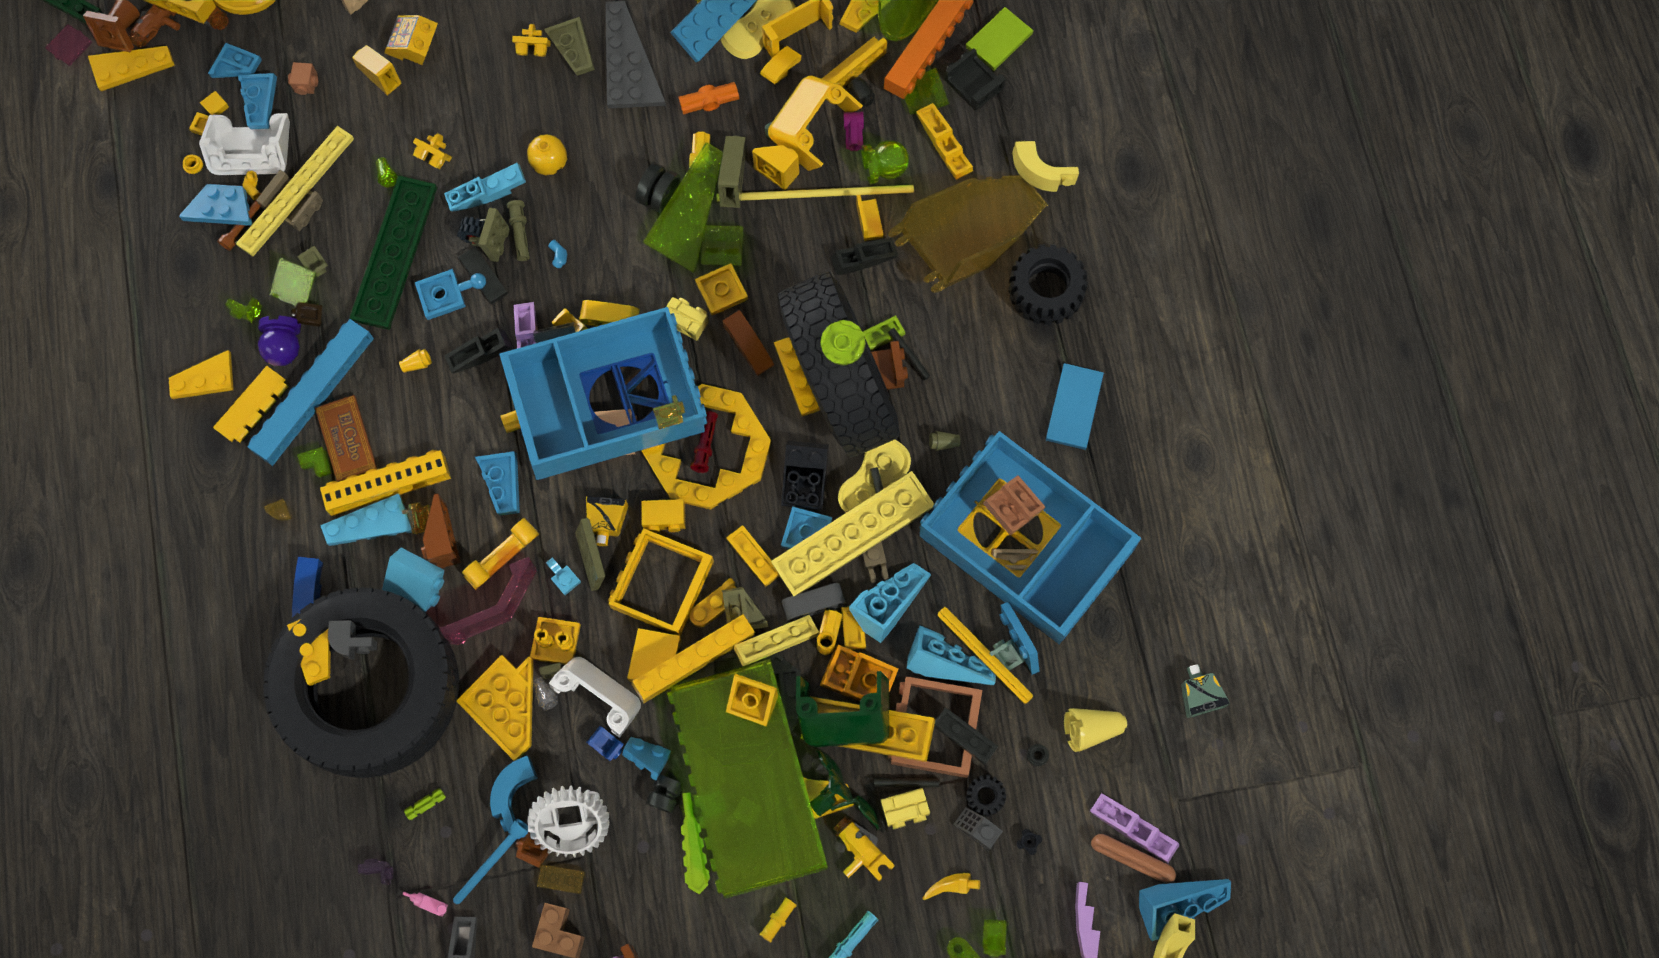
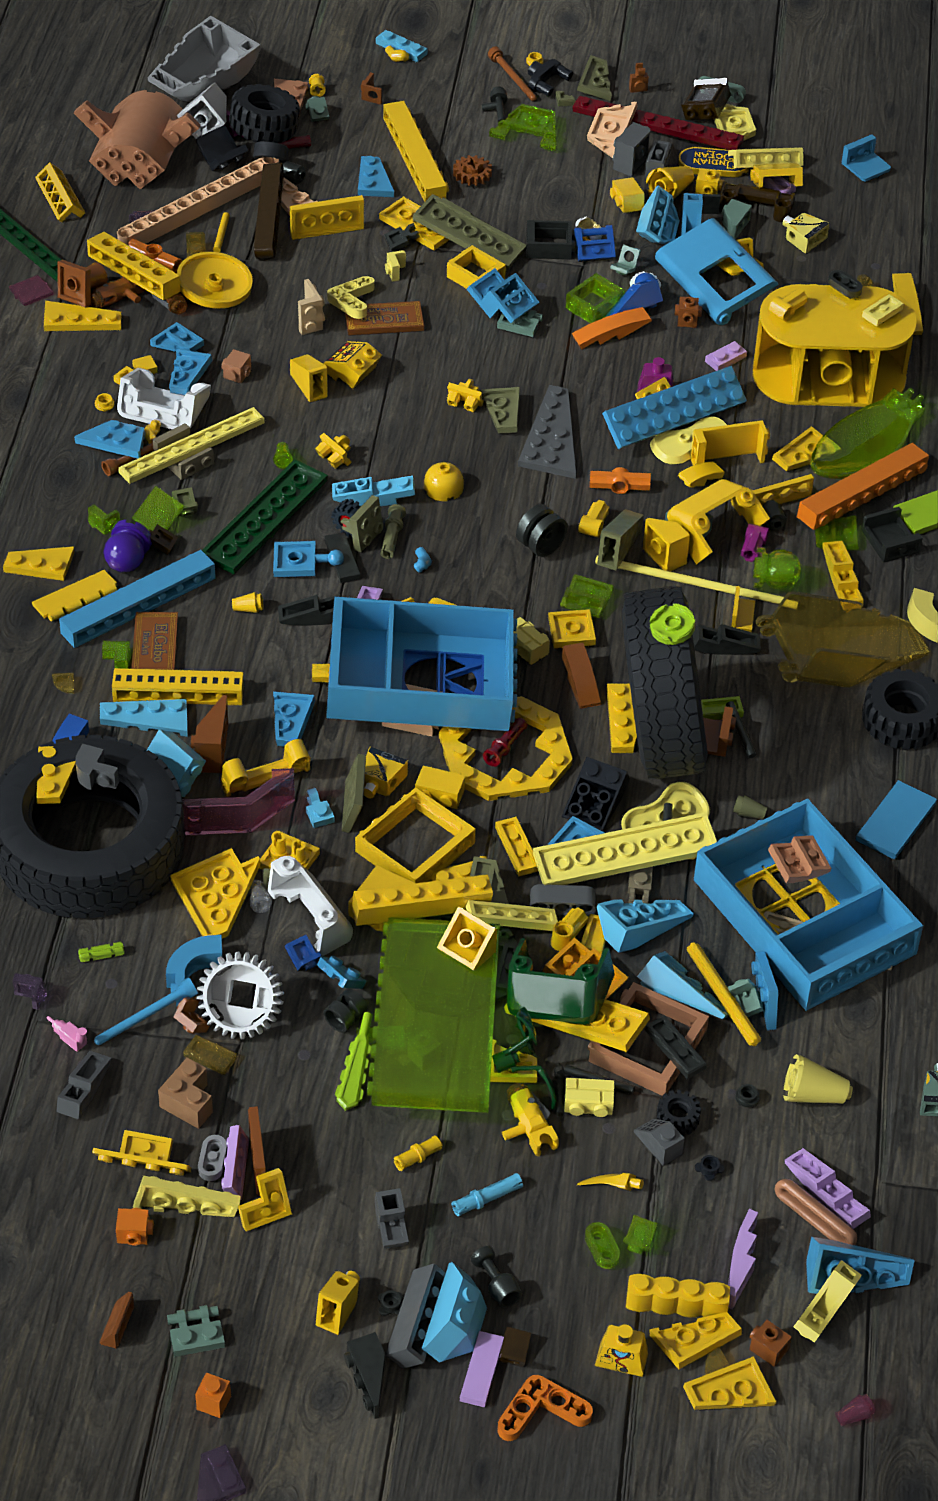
camera: 15 degrees right, 25 degrees down
clear yellow bracket [401,502,430,534] -> none
clear neon green wing [643,142,723,273] -> none
clear yellow bracket [653,395,685,429] -> none

